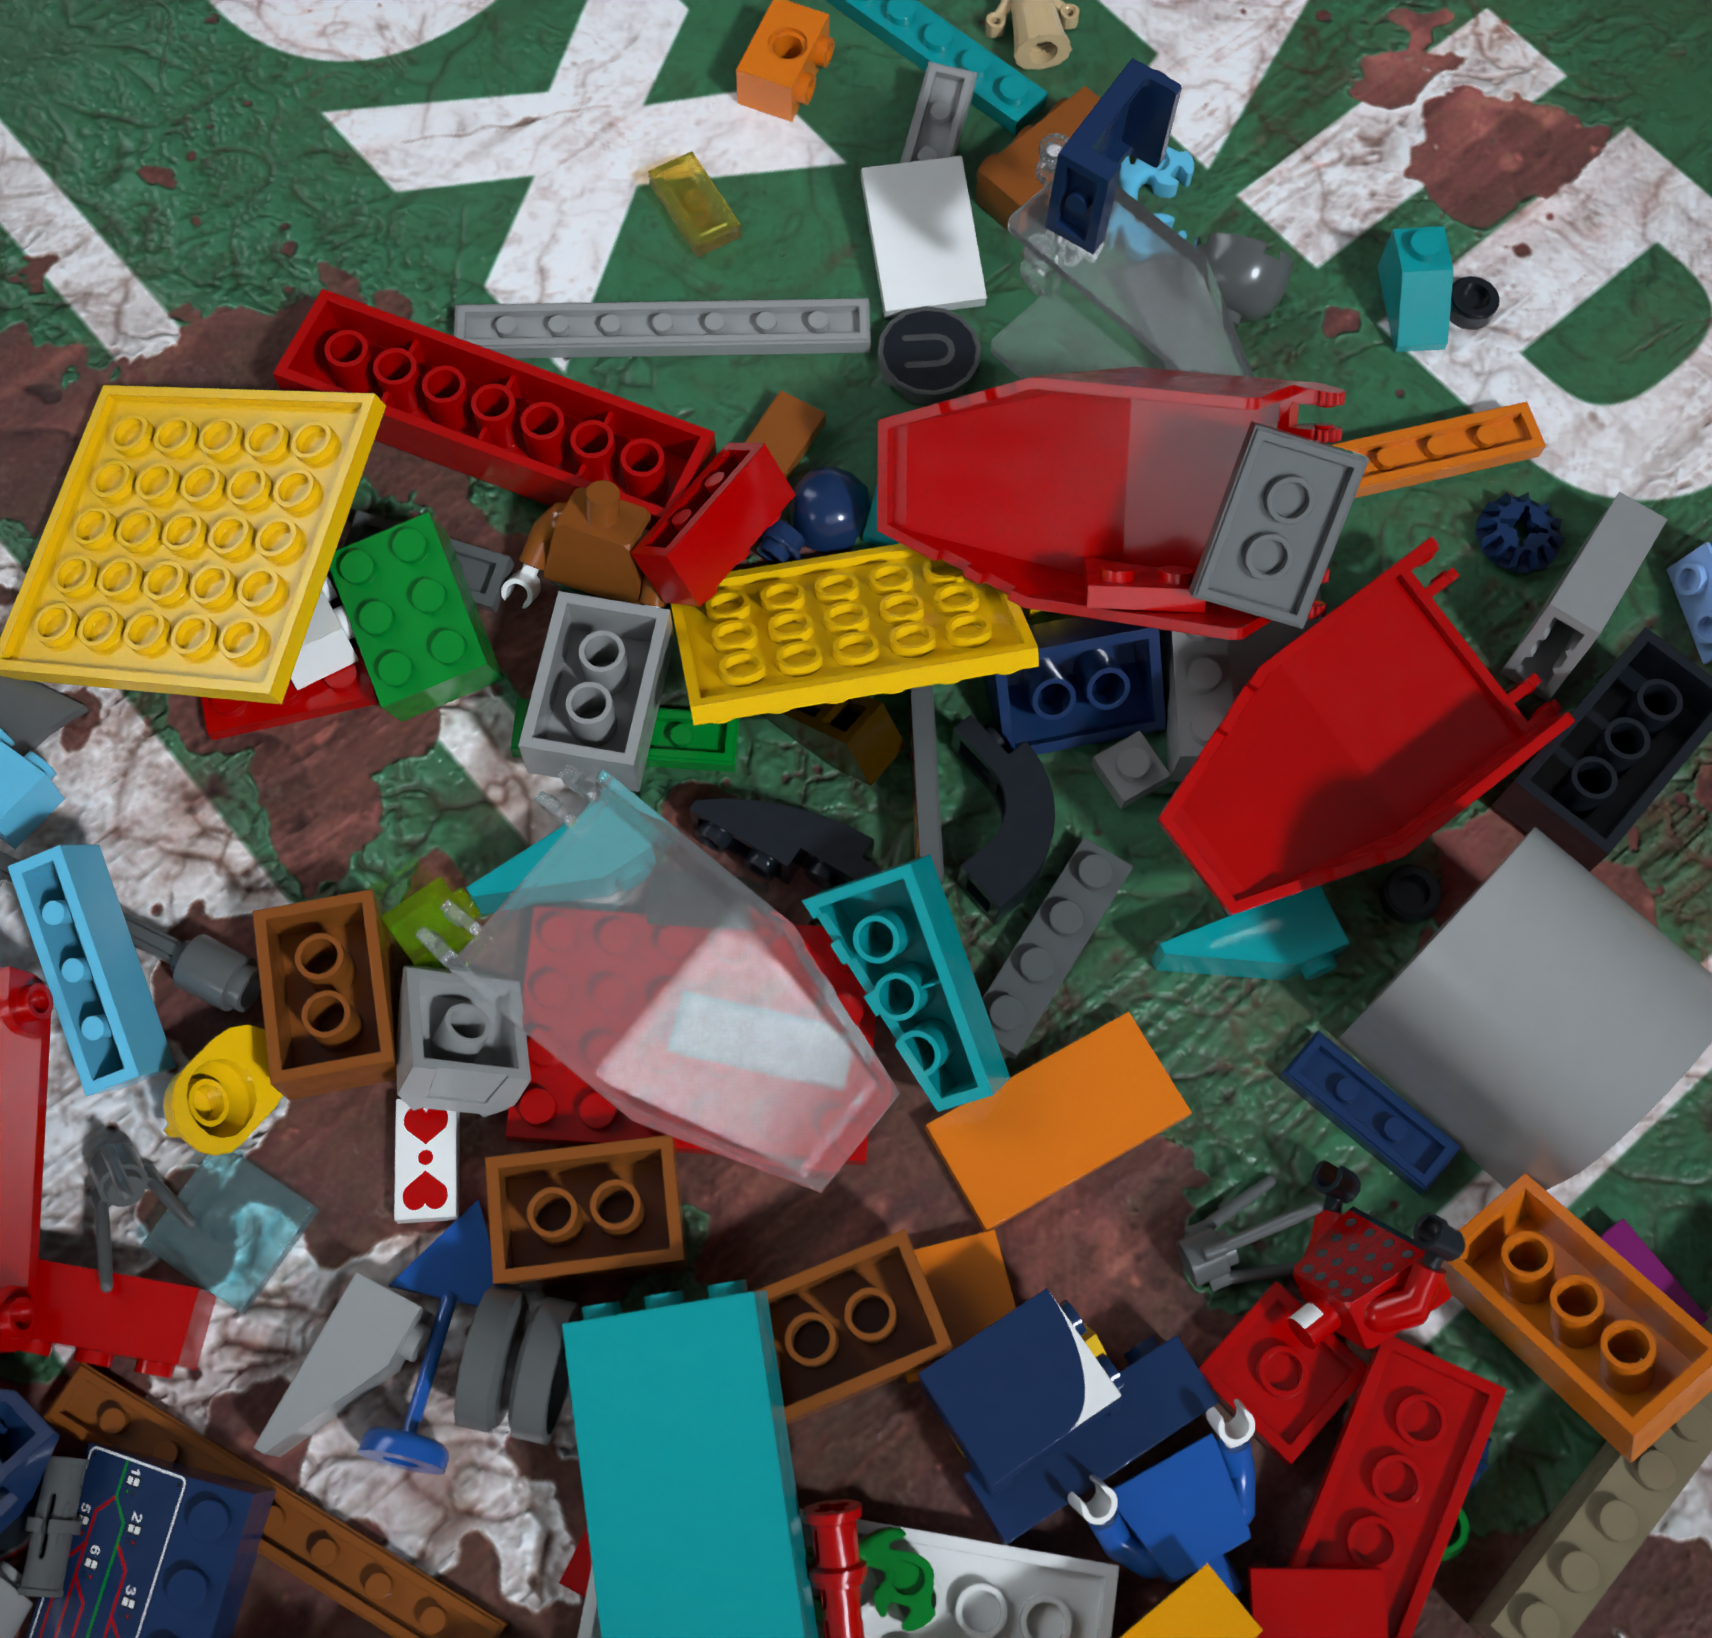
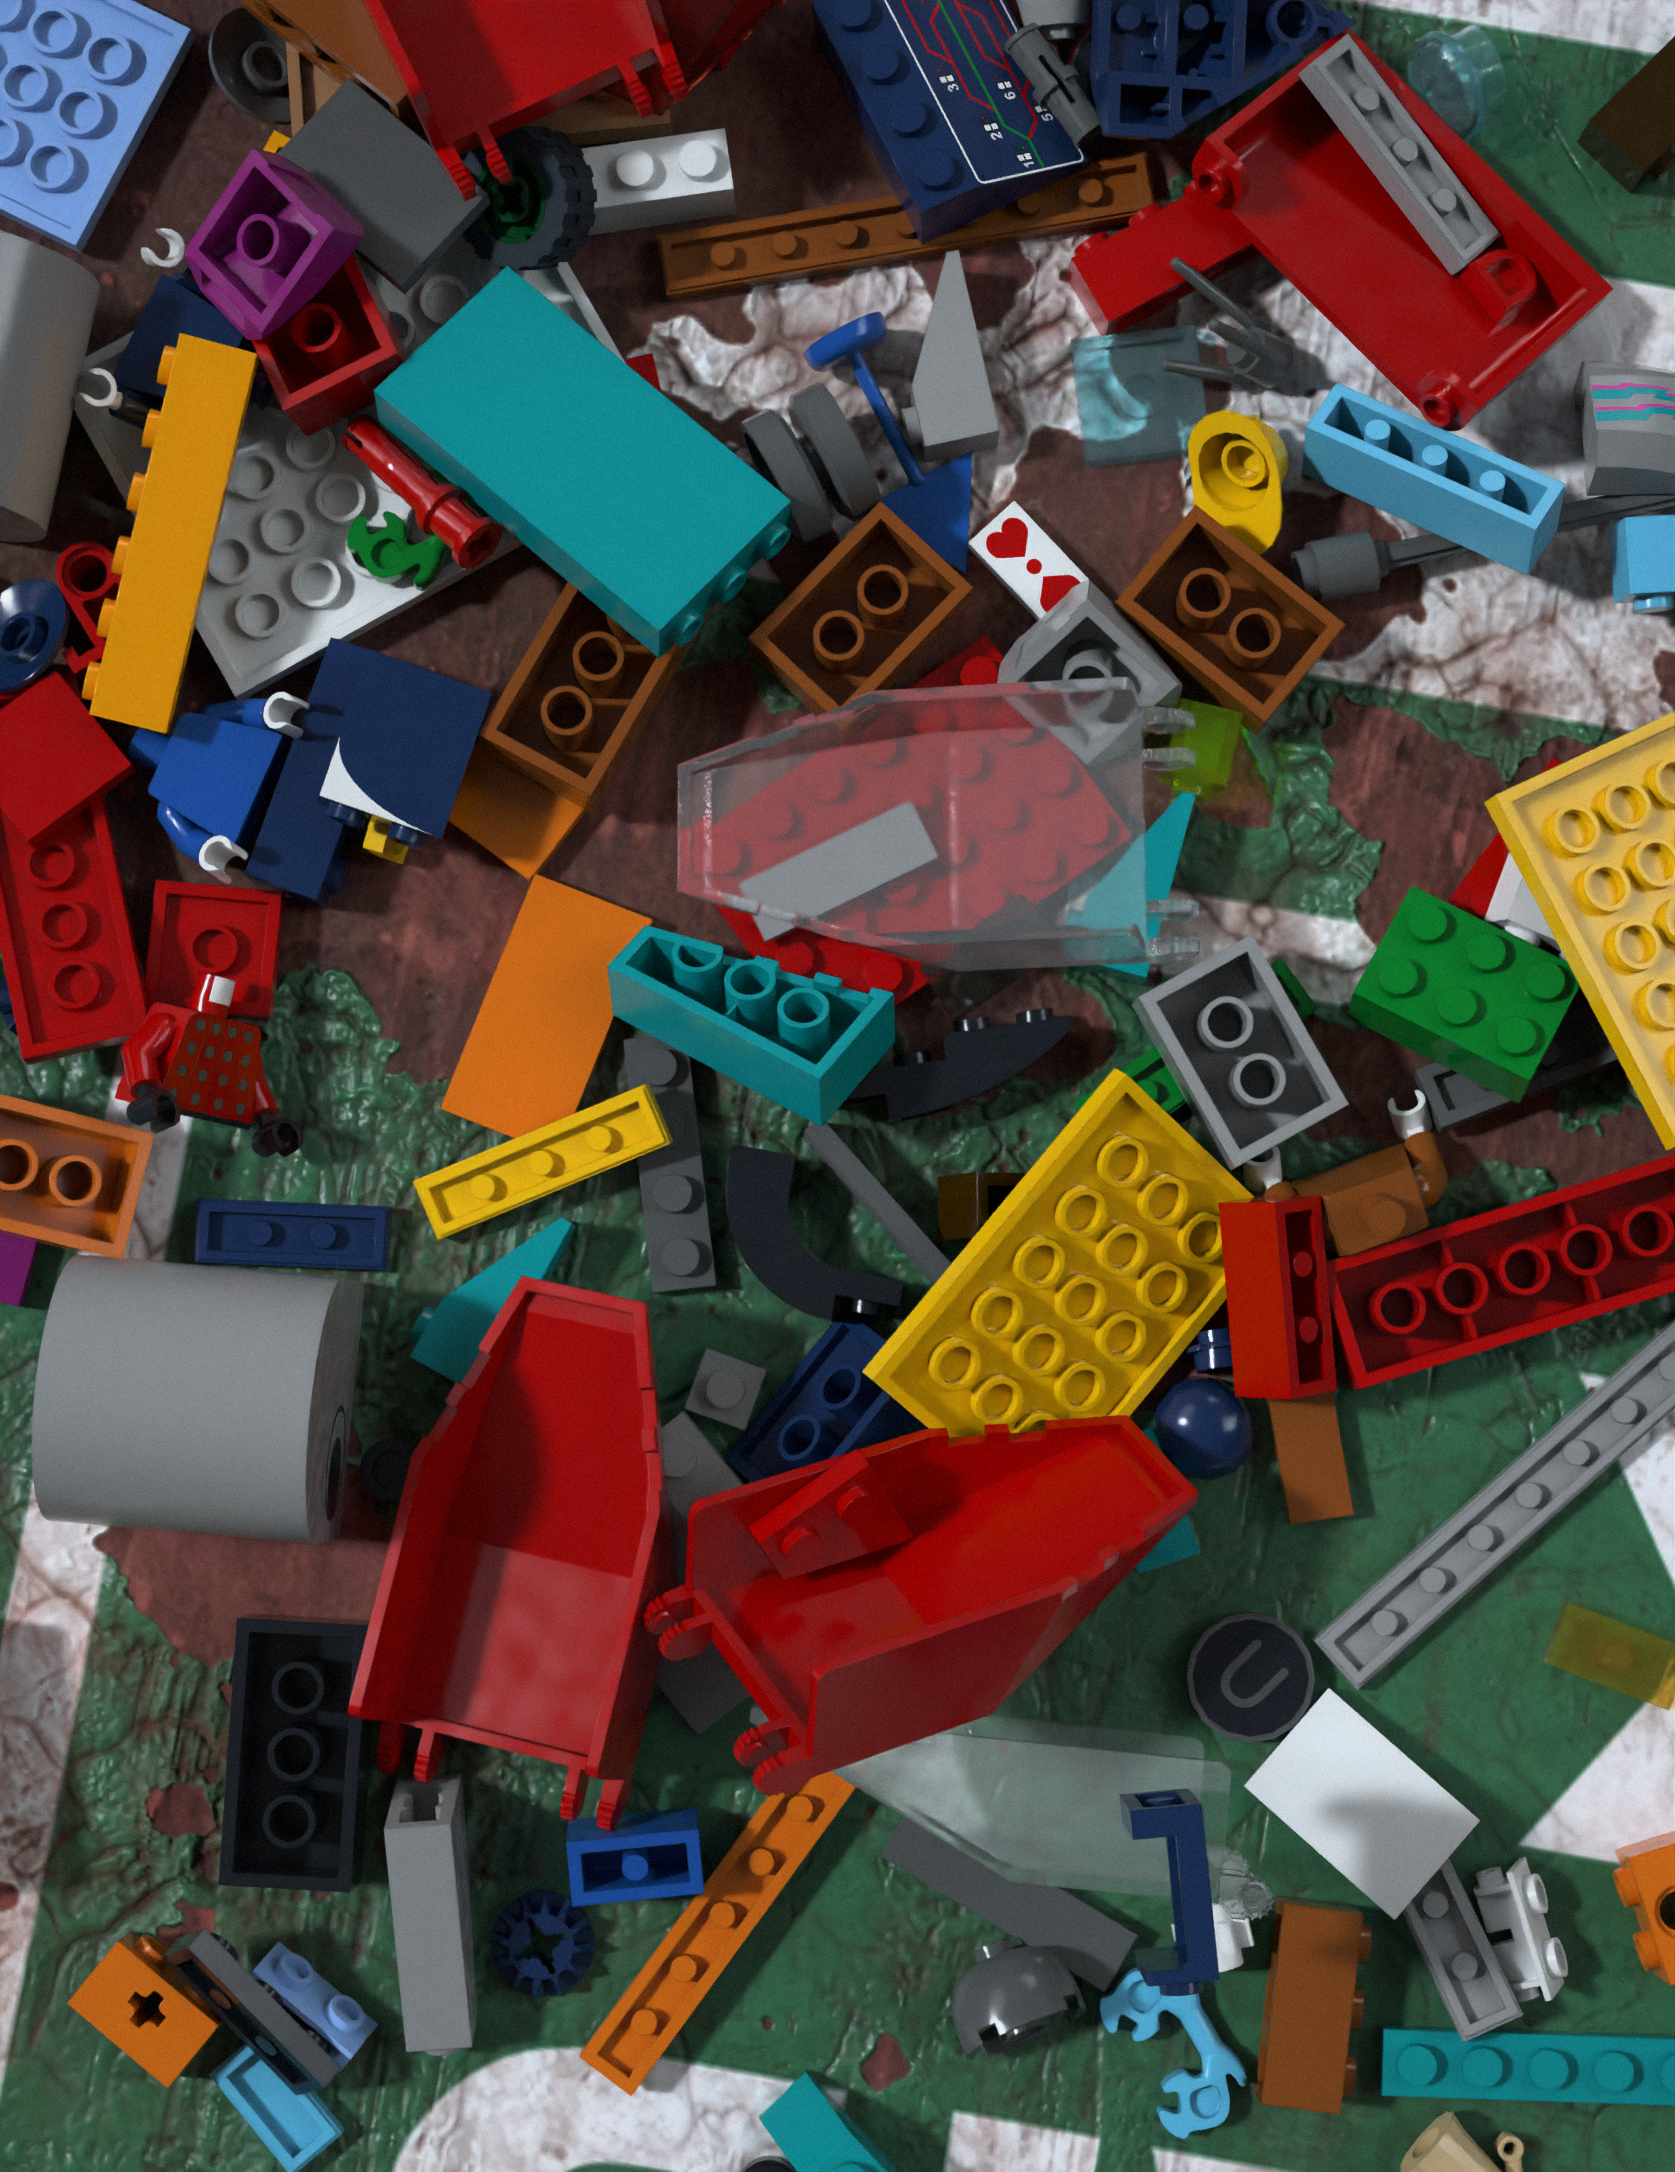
camera: 145 degrees right, 15 degrees up
dark grey plant [1176,1175,1324,1292] -> none
dark grey tile [1189,421,1369,629] -> none
none -> yellow tile [413,1082,673,1240]
none -> blue brick [566,1807,704,1907]
none -> white hinge [1473,1857,1568,2002]

